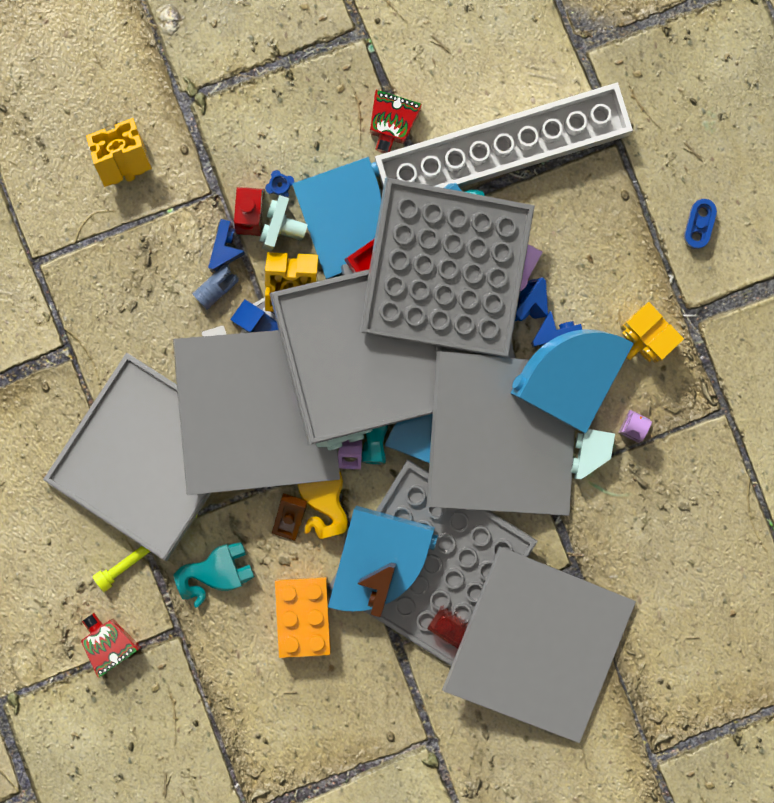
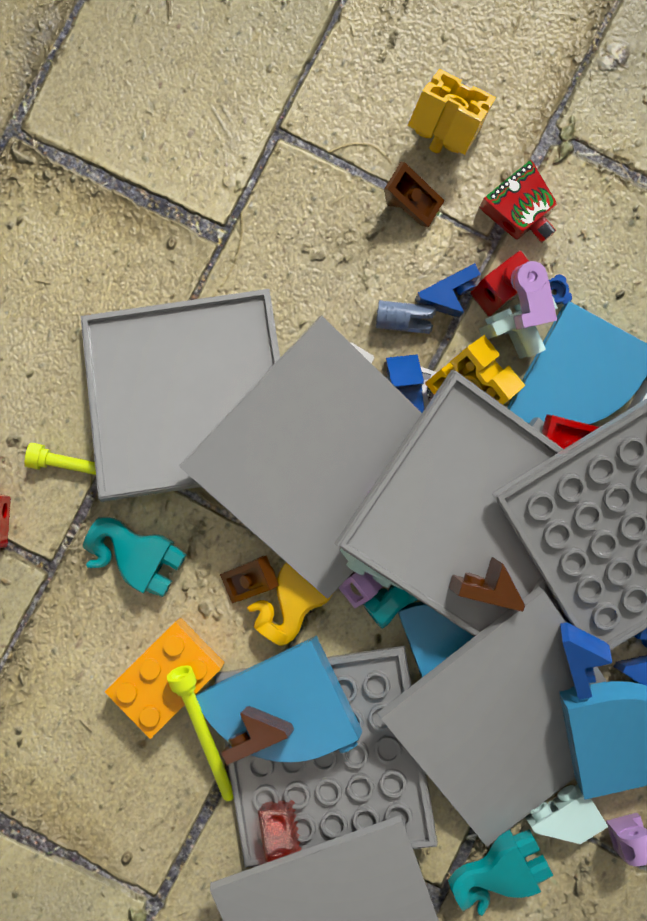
camera: 60 degrees right, 0 degrees up
none -> neon yellow piece [167,665,234,802]
none -> reddish brown slope [384,162,445,227]
none -> teal hips [448,829,553,916]
none -> reddish brown slope [449,557,525,612]
none -> torso [479,160,557,243]
none -> lavender leg [511,261,557,330]
none -> blue slope [560,622,612,699]

